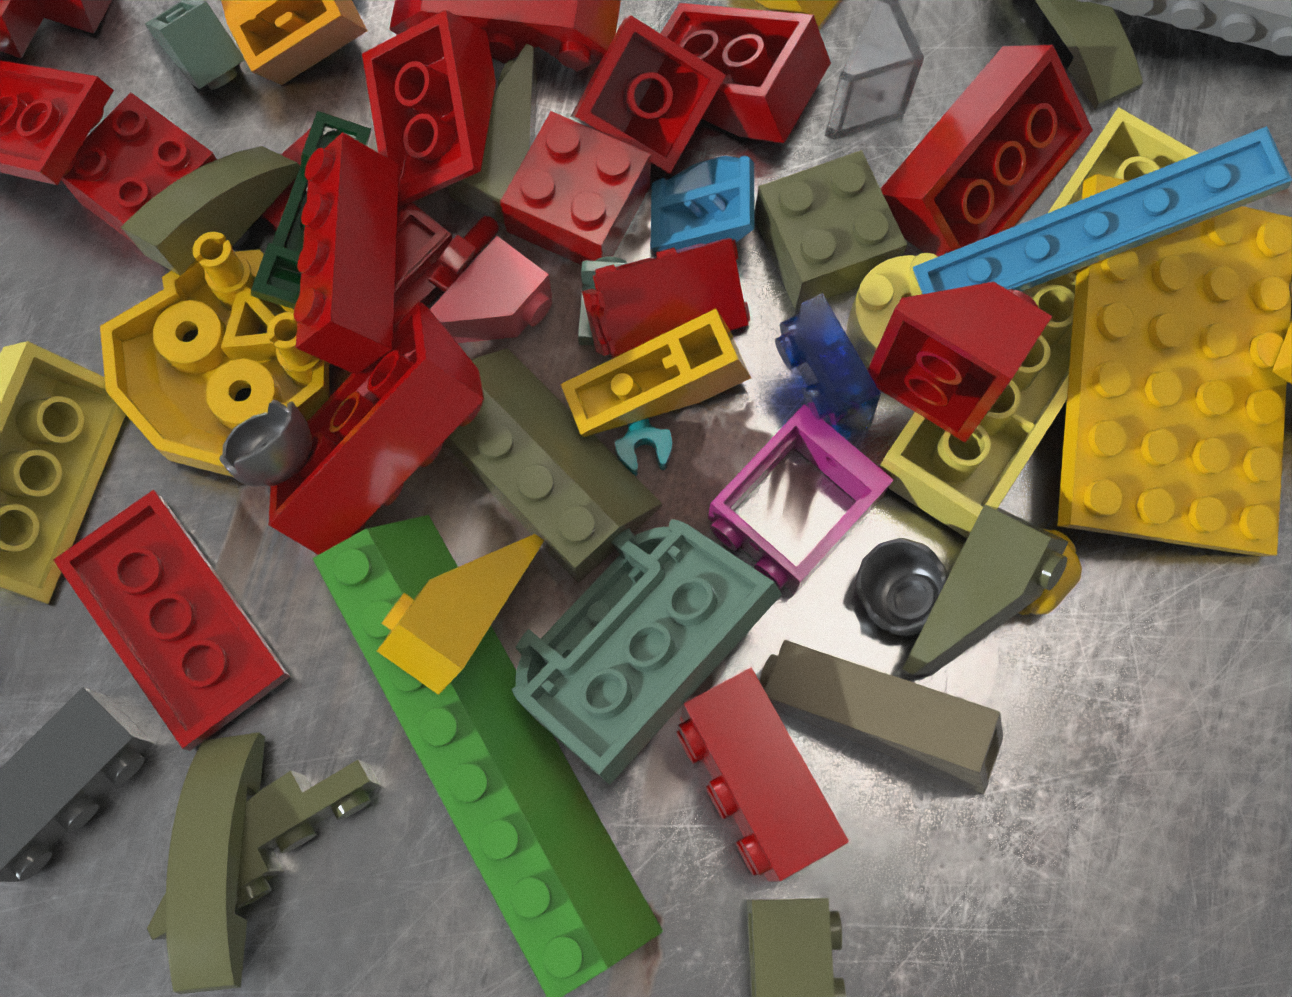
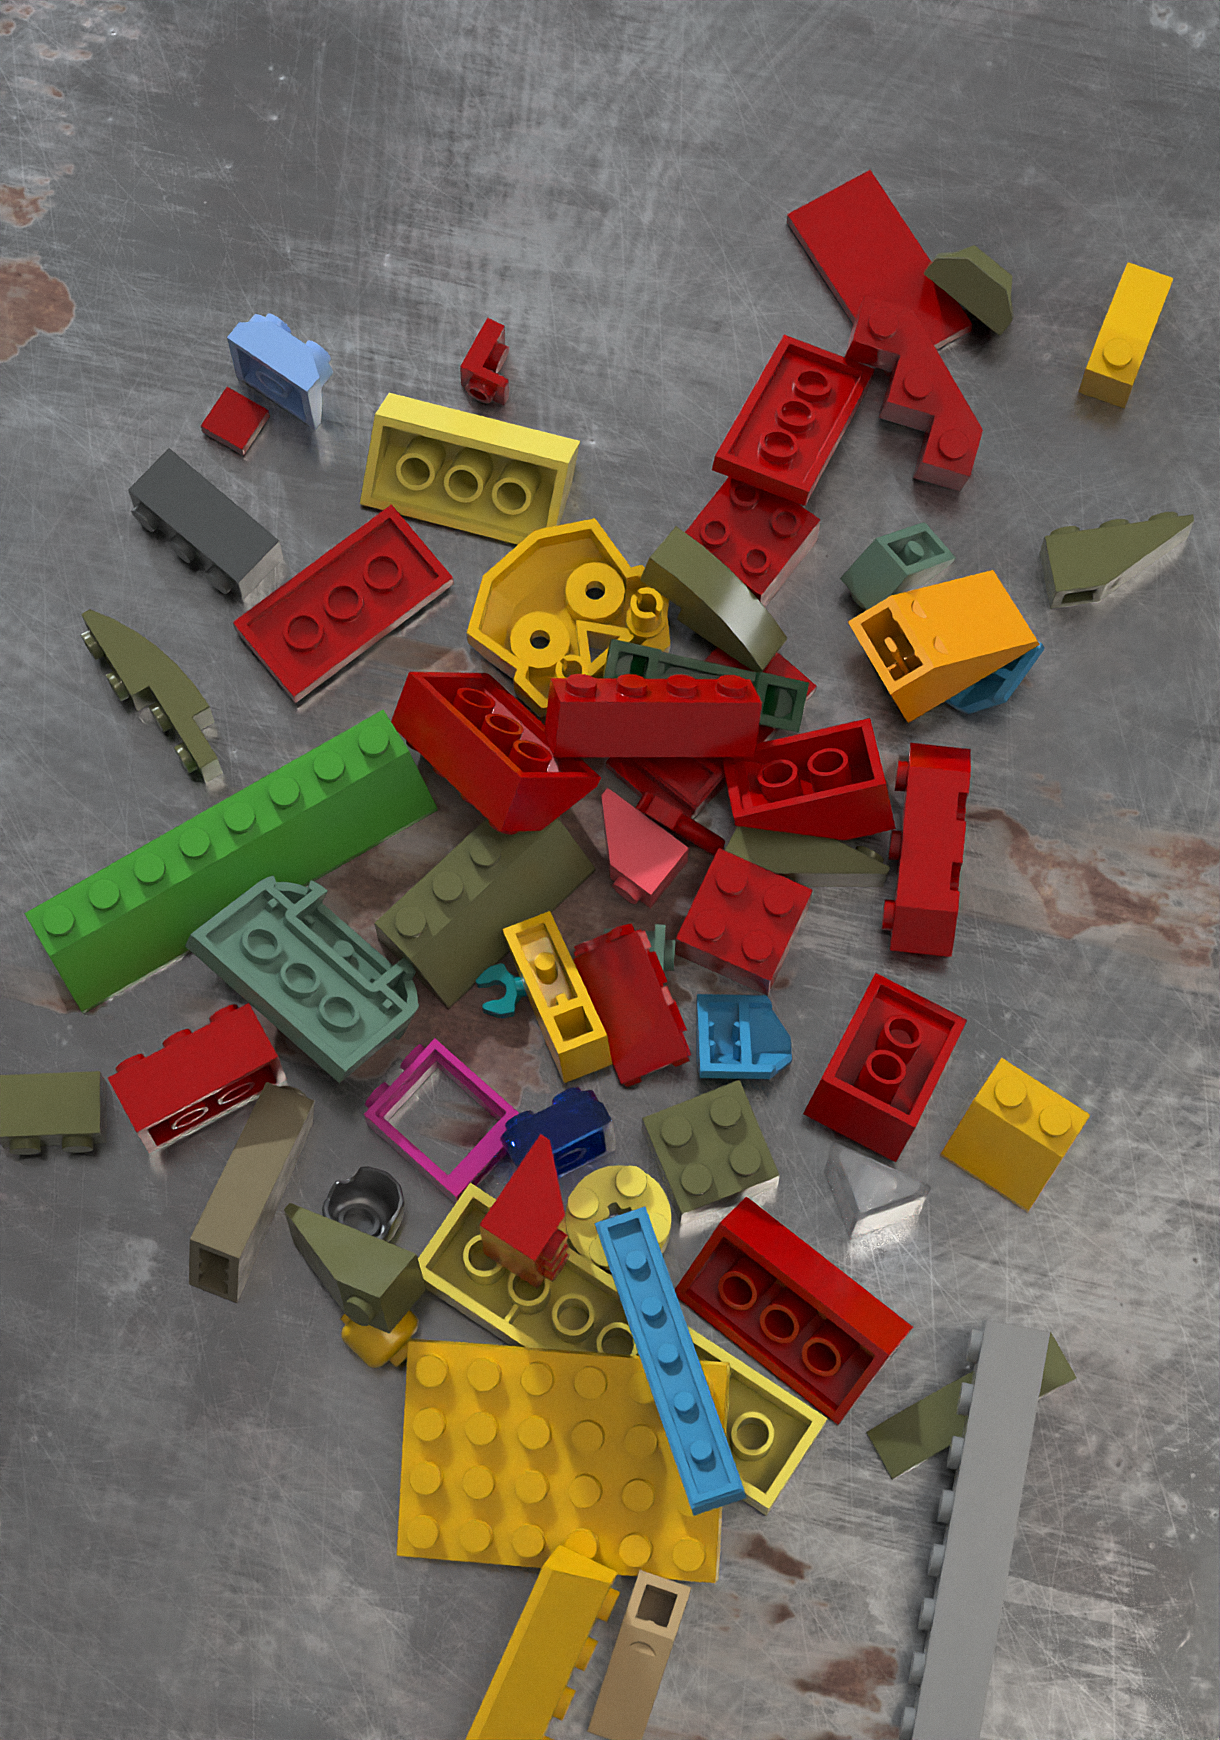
camera: 90 degrees right, 0 degrees up
olive slope [166,732,265,994] -> none
flat silver hair [219,400,312,487] -> none
yellow slope [377,534,545,695] -> none
red slope [570,15,726,174] -> none

